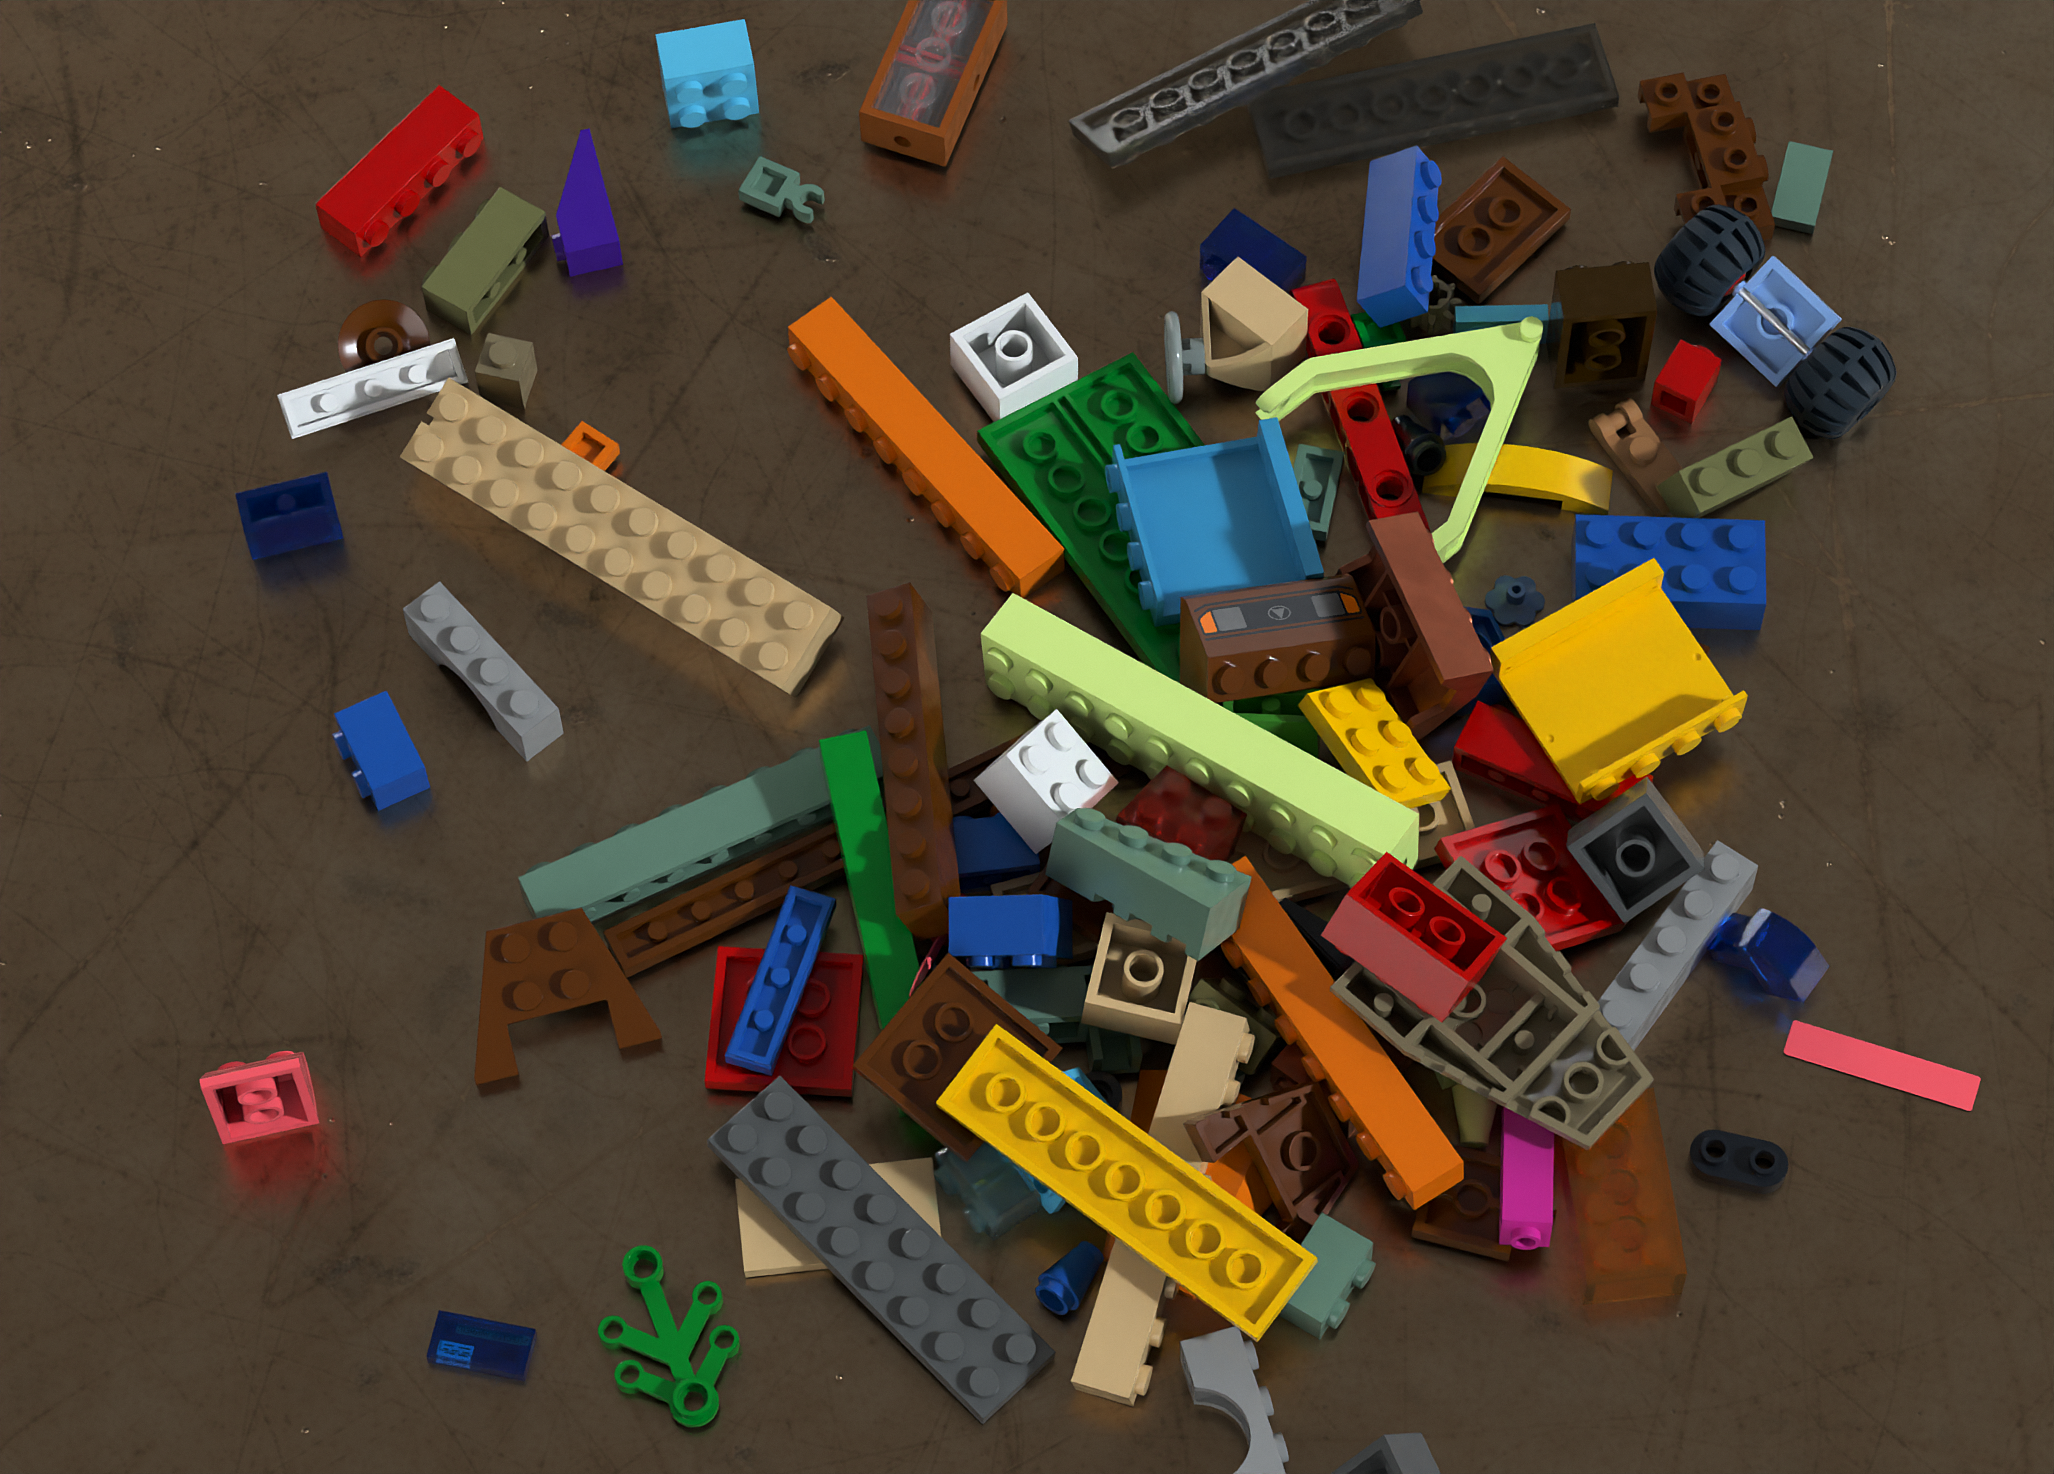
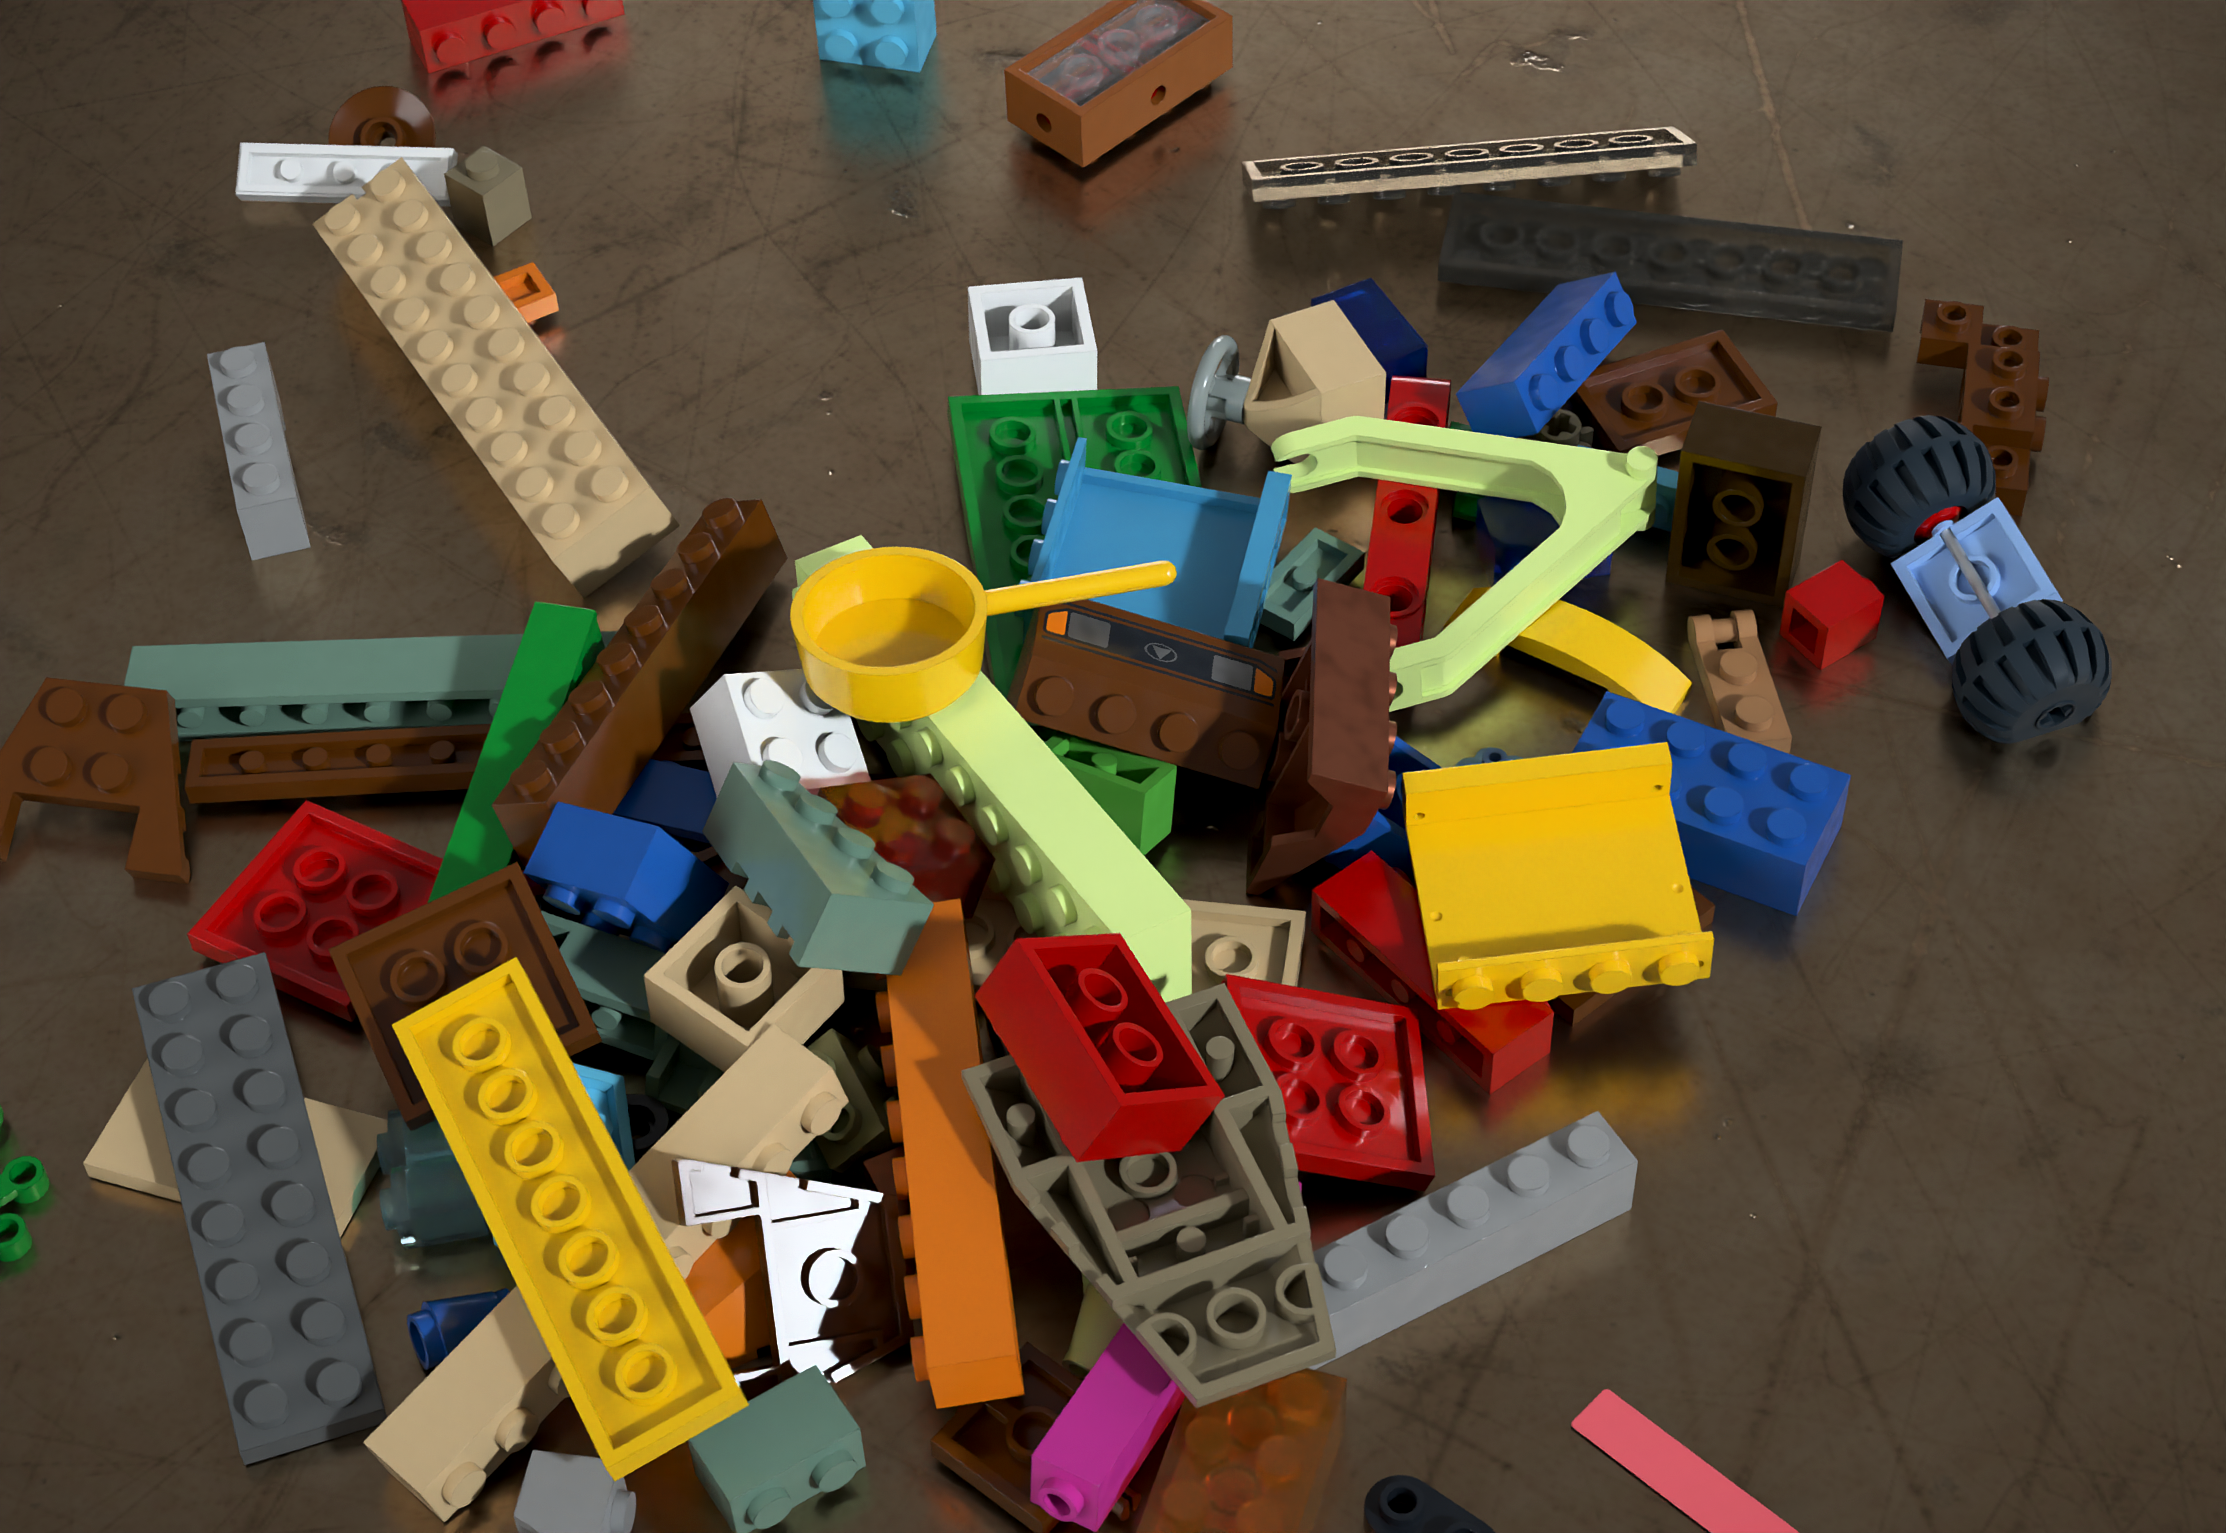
camera: 25 degrees right, 15 degrees down
clear blue brick [235,472,344,560] -> none
blue brick [332,690,430,811] -> none
olive brick [422,187,549,335] -> none
dark purple slope [551,128,623,277] -> none
blue tile [725,885,837,1076] -> none
sand green plate [738,156,825,223] -> none
orange brick [787,297,1065,599] -> none
yellow plate [1298,678,1451,809] -> none
black cone [1391,415,1446,476] -> none
dark grey brick [1567,777,1704,923] -> none
olive brick [1657,416,1814,518] -> none
clear blue brick [1706,908,1830,1003] -> none
sand green tile [1771,141,1833,234] -> none
none -> yellow piece [790,547,1177,723]

